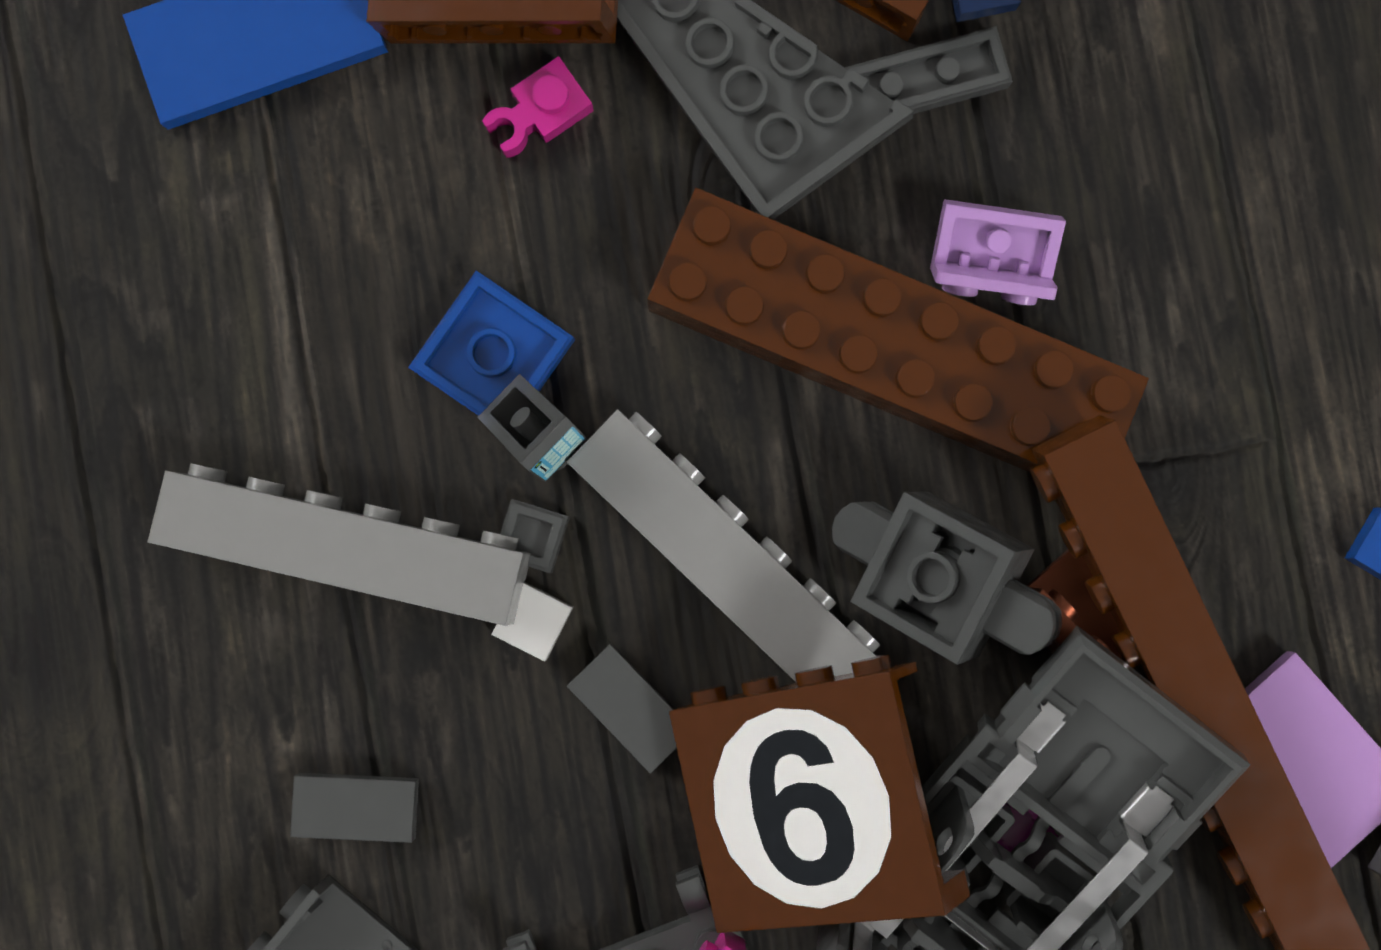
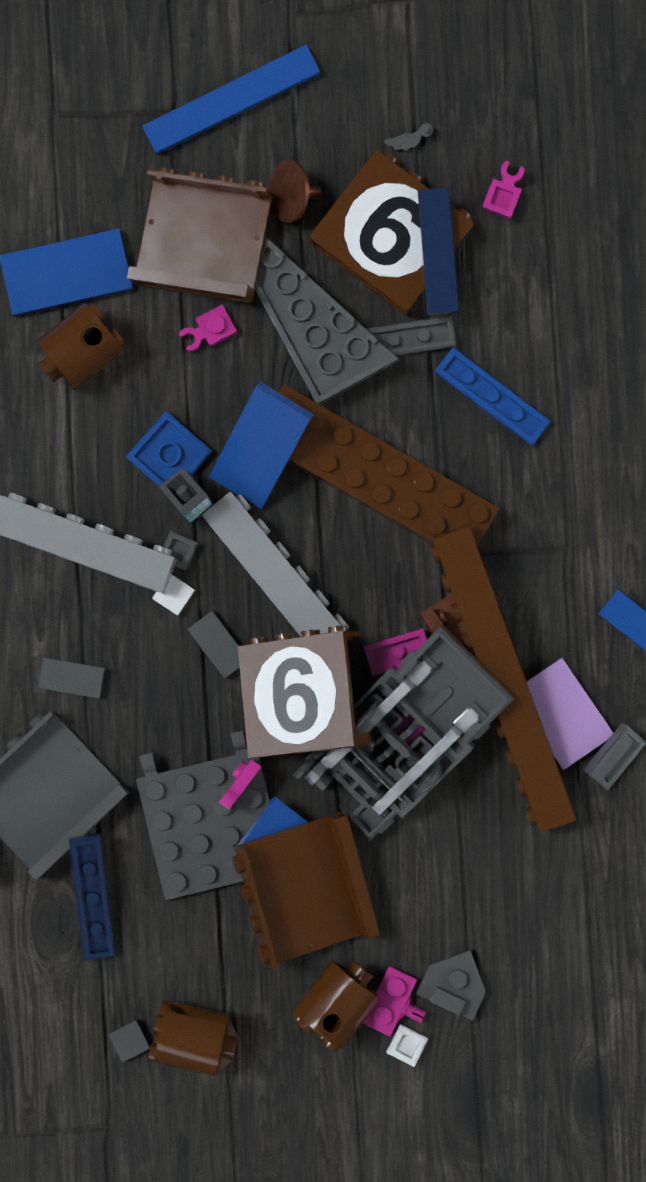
camera: 10 degrees right, 0 degrees up
dark grey brick [832,492,1063,665] -> none
lavender bracket [930,199,1066,305] -> none
none -> reddish brown cylinder [36,303,125,390]
none -> blue tile [209,382,314,509]
none -> dark pink plate [364,628,427,676]
none -> blue tile [434,347,551,447]

